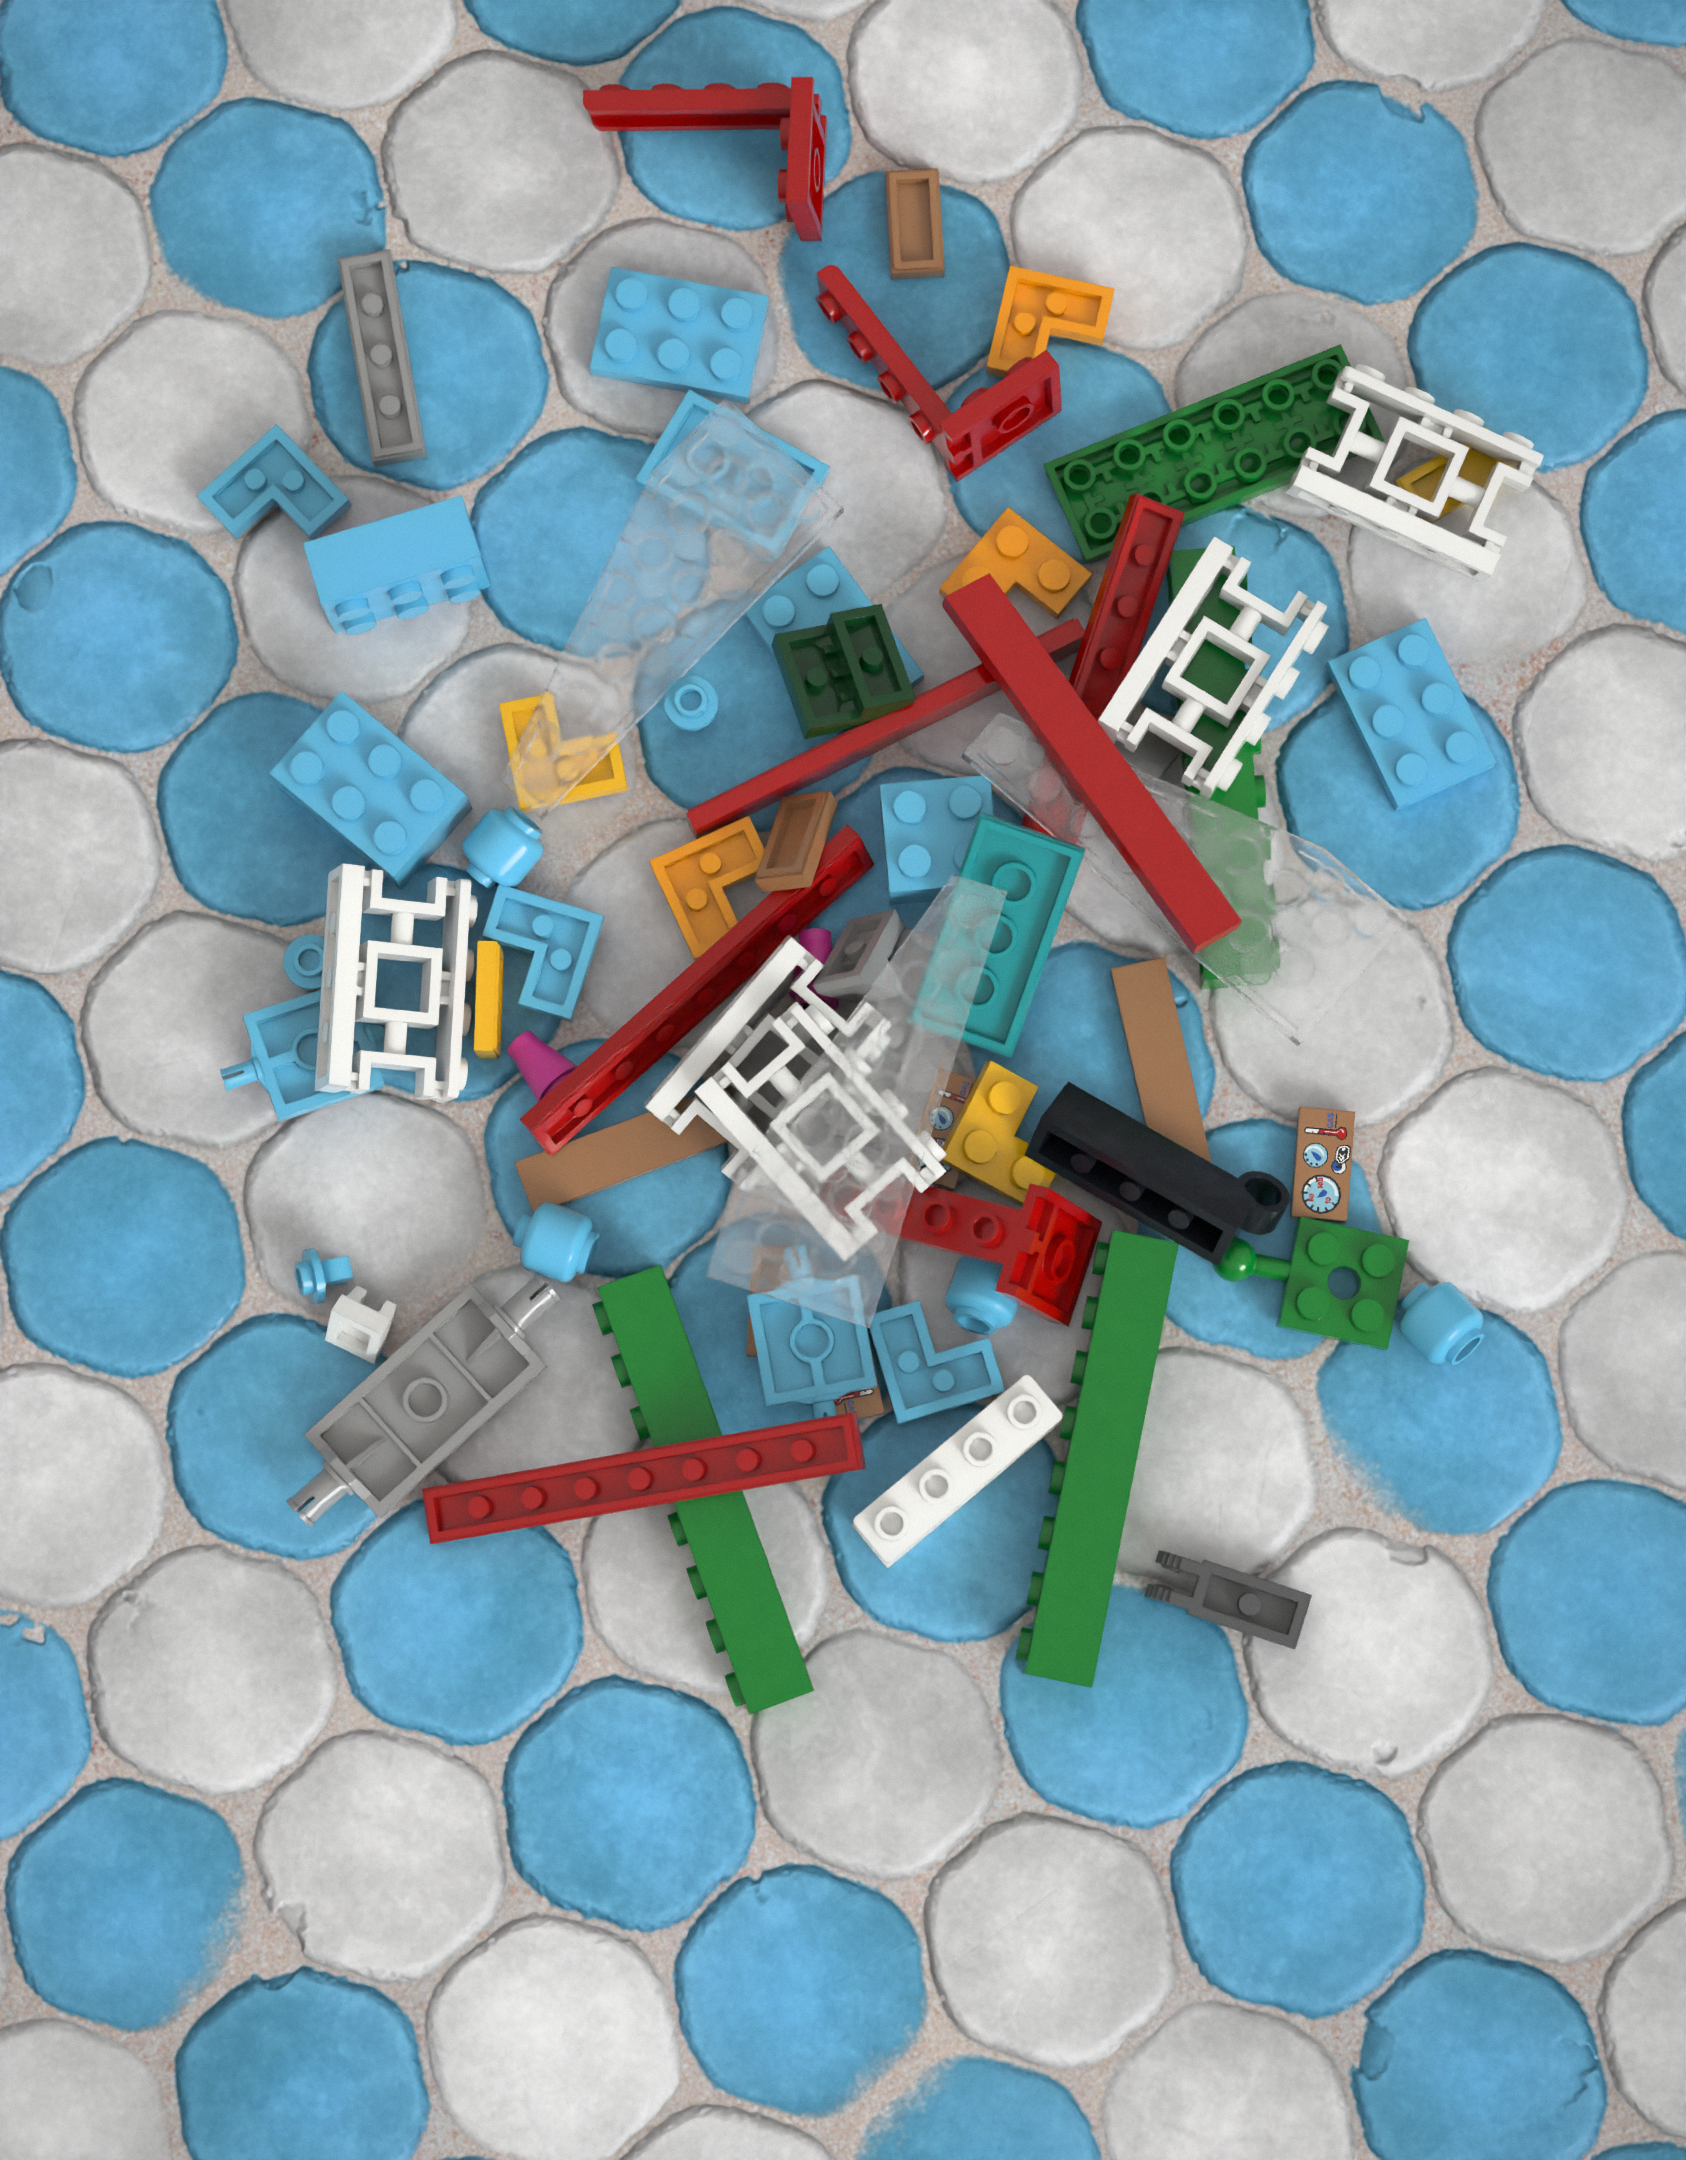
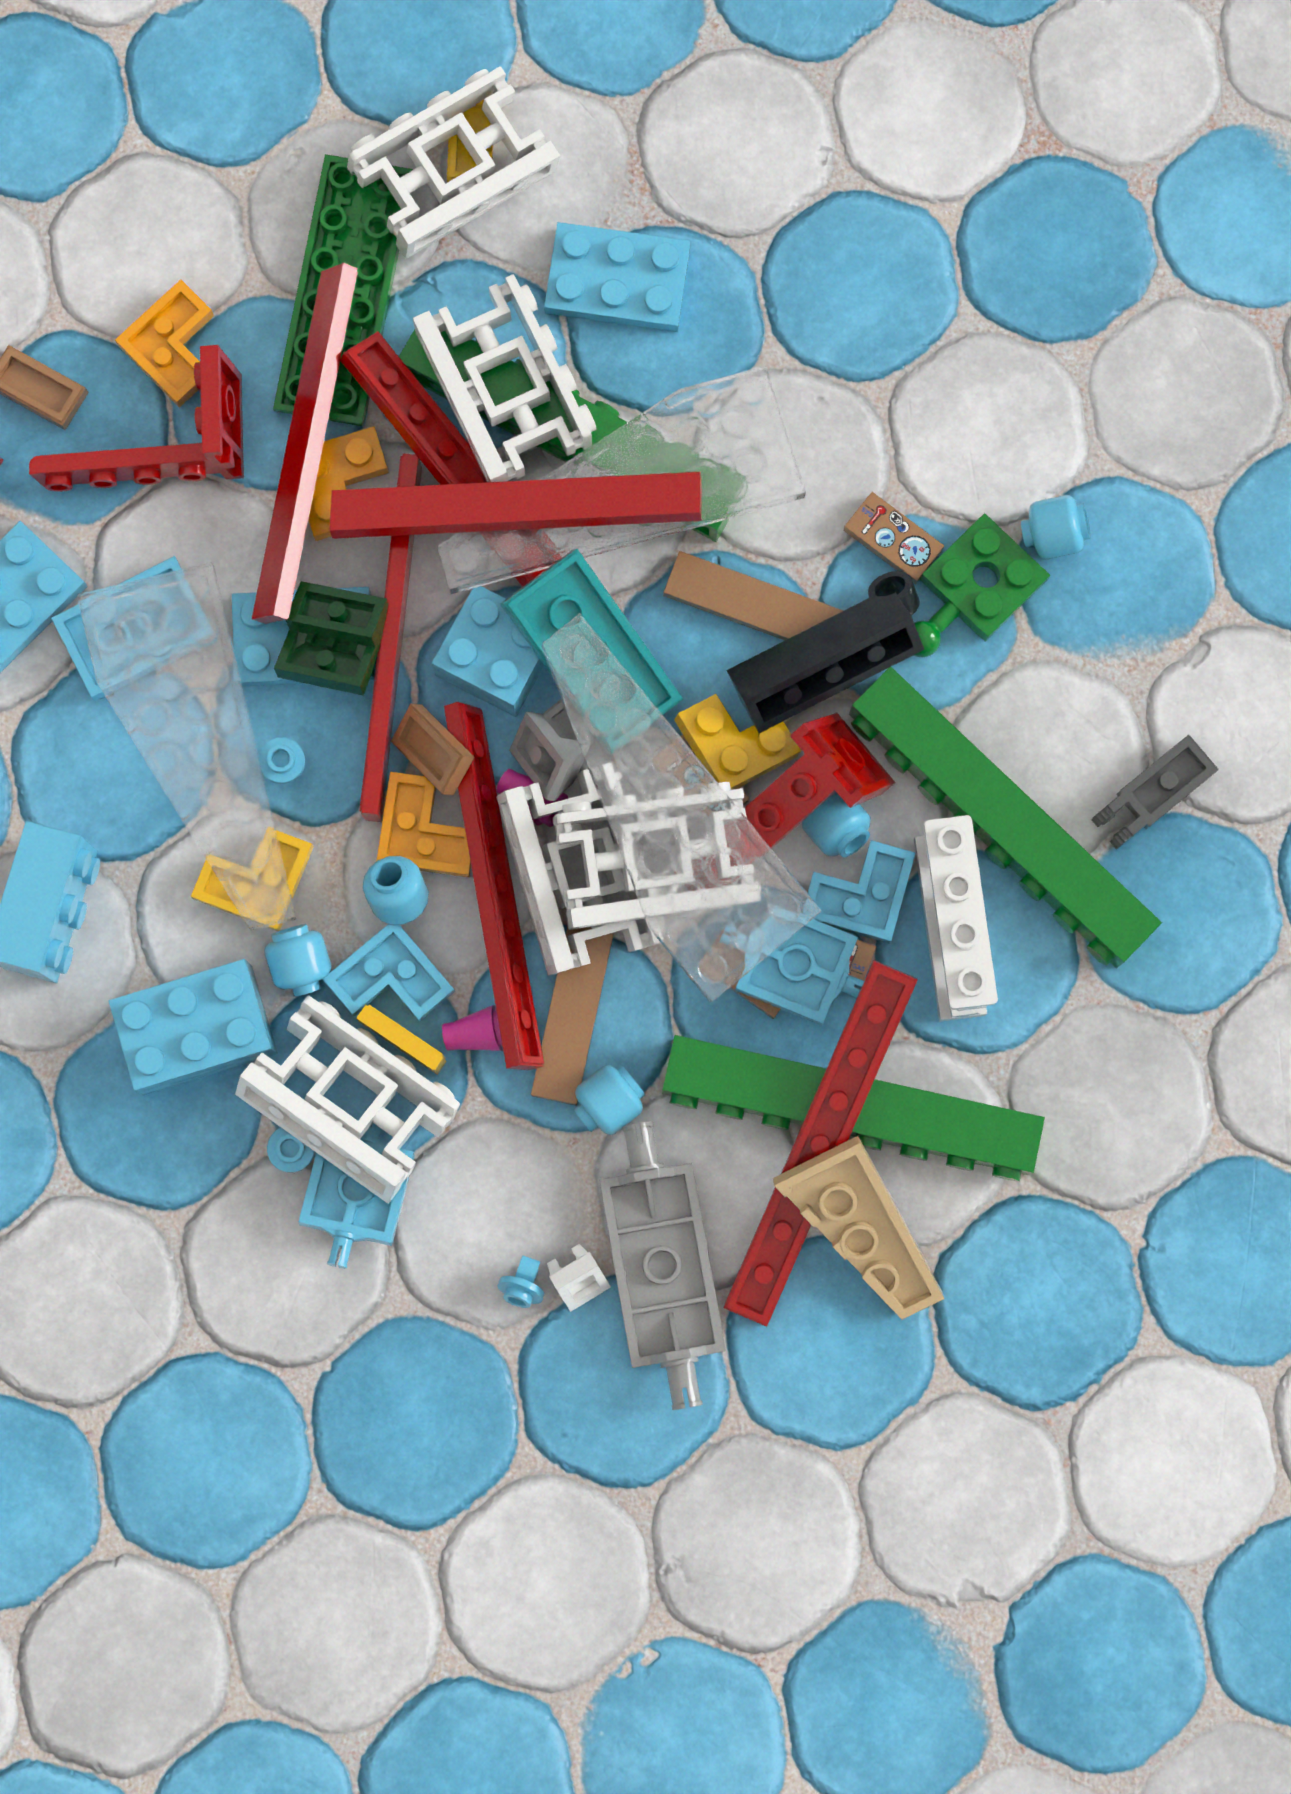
camera: 60 degrees left, 0 degrees up
none -> red tile [252,263,358,624]
none -> medium azure head [363,856,429,925]
none -> tan wing [773,1136,944,1320]

